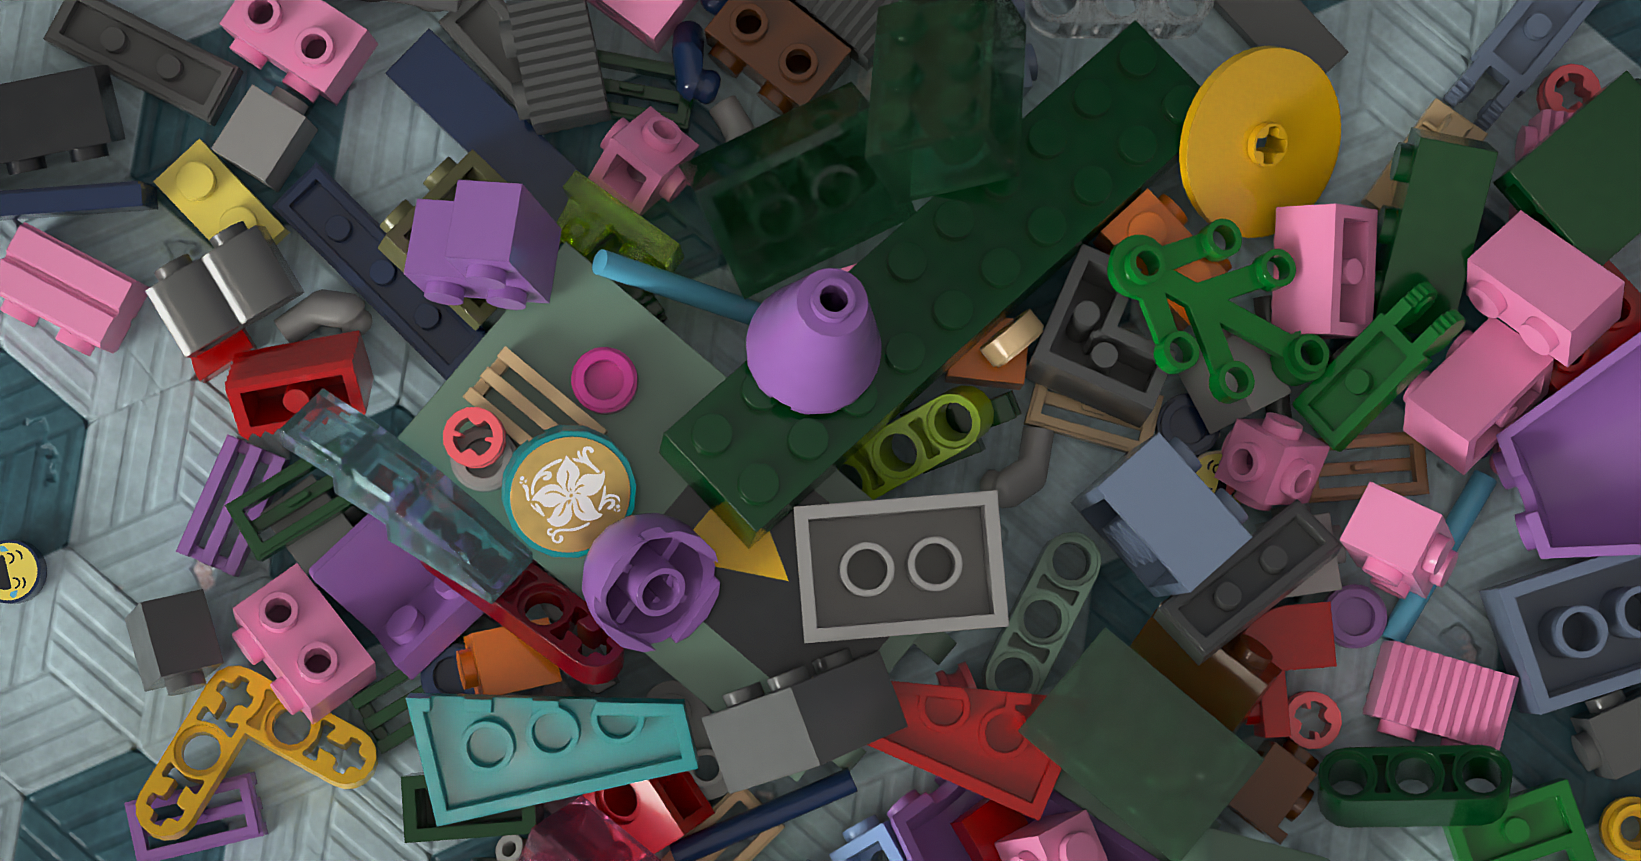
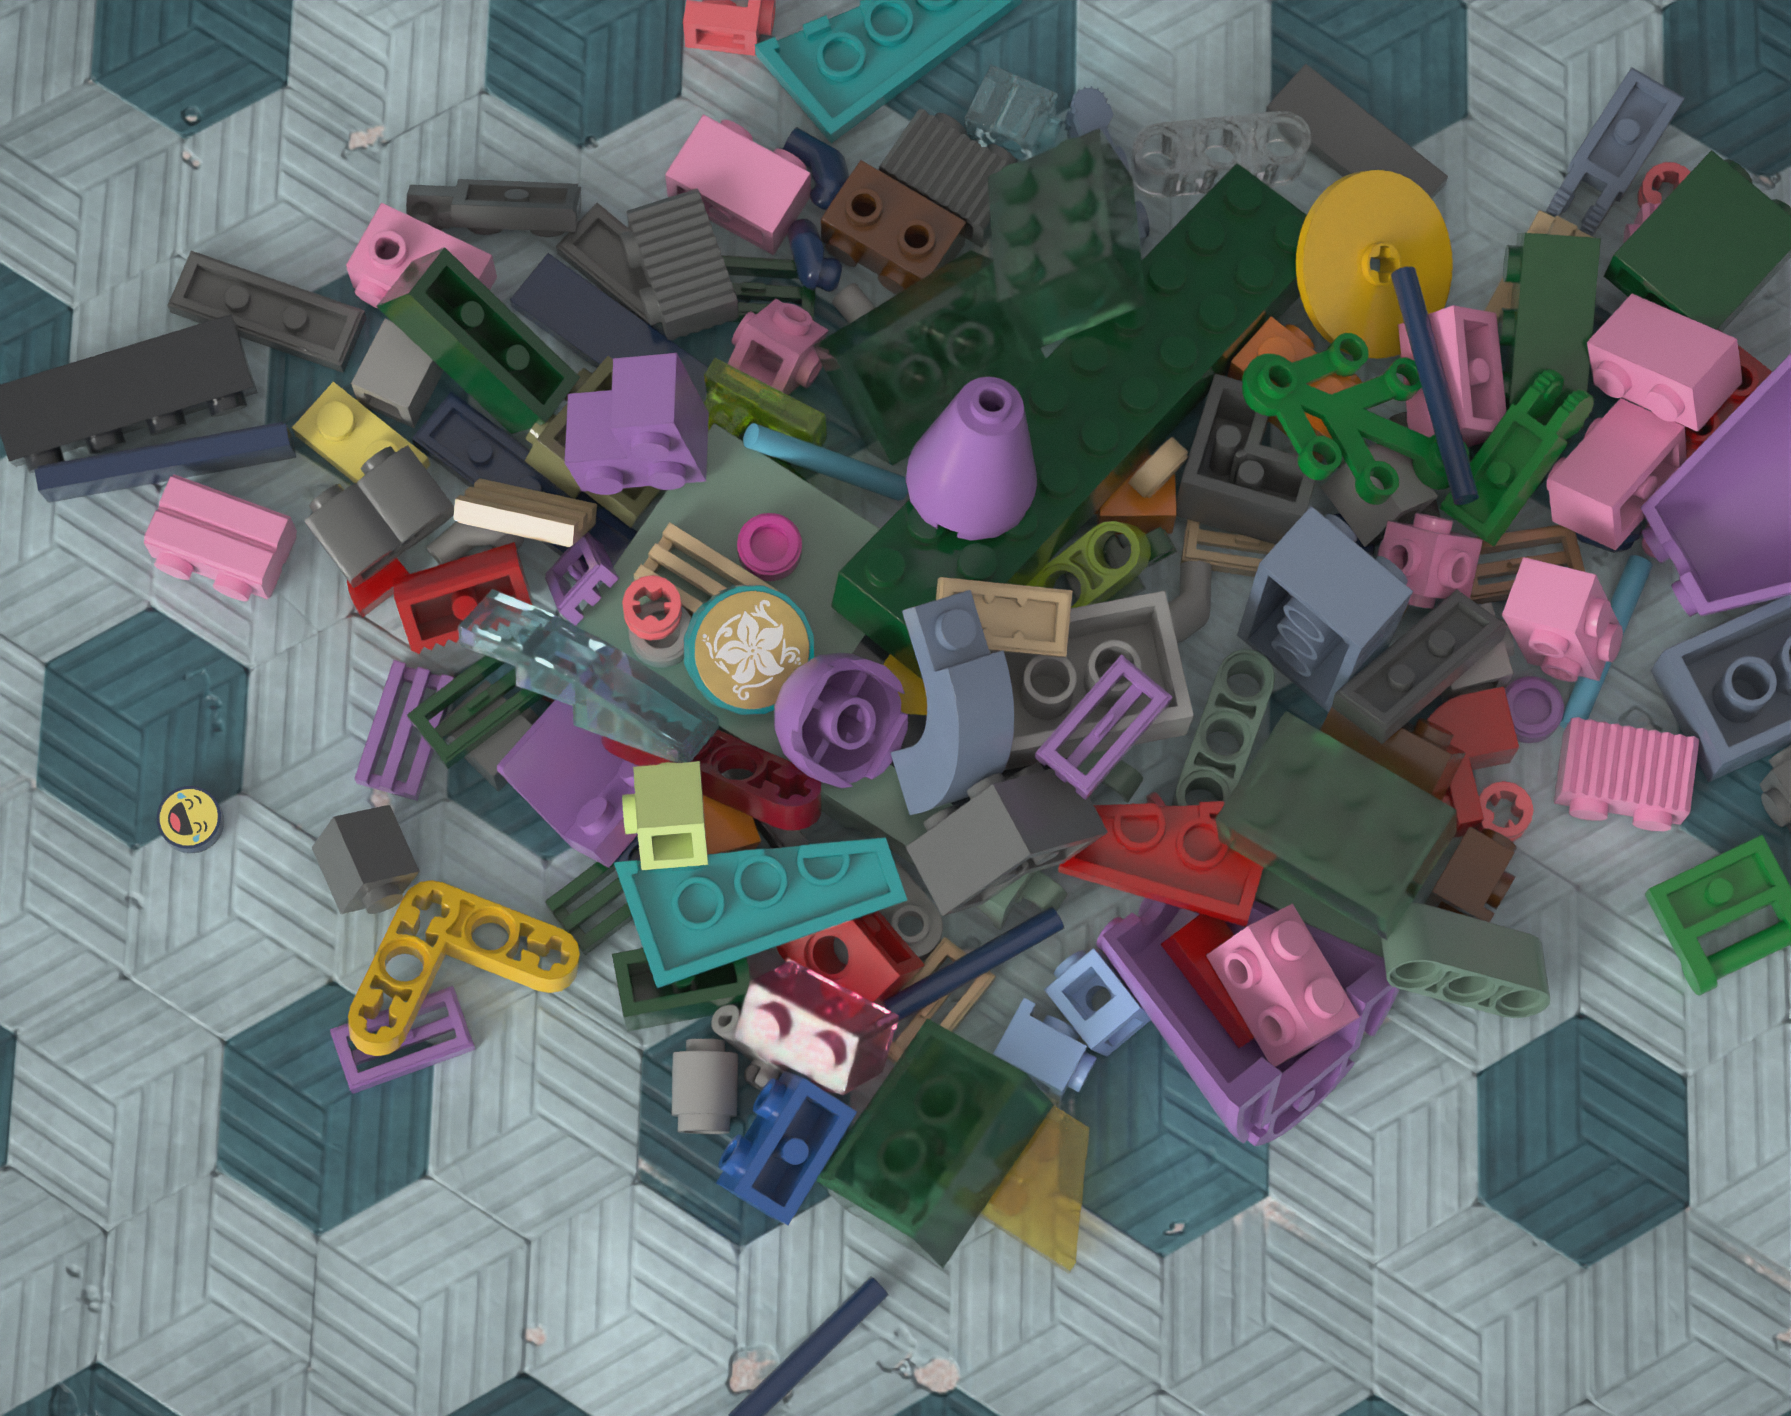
camera: 10 degrees left, 10 degrees down
bright pink brick [231,563,376,725] -> none
dark green beam [1317,745,1513,828] -> none
none -> dark green brick [376,247,580,434]
none -> tan tile [454,478,597,547]
none -> medium lavender tile [545,532,619,626]
none -> yellowish green brick [622,761,708,870]
none -> sand blue arch [890,590,1014,815]
none -> tan plate [936,577,1073,657]
none -> medium lavender tile [1035,654,1172,800]
none -> dark blue bar [1391,267,1479,505]

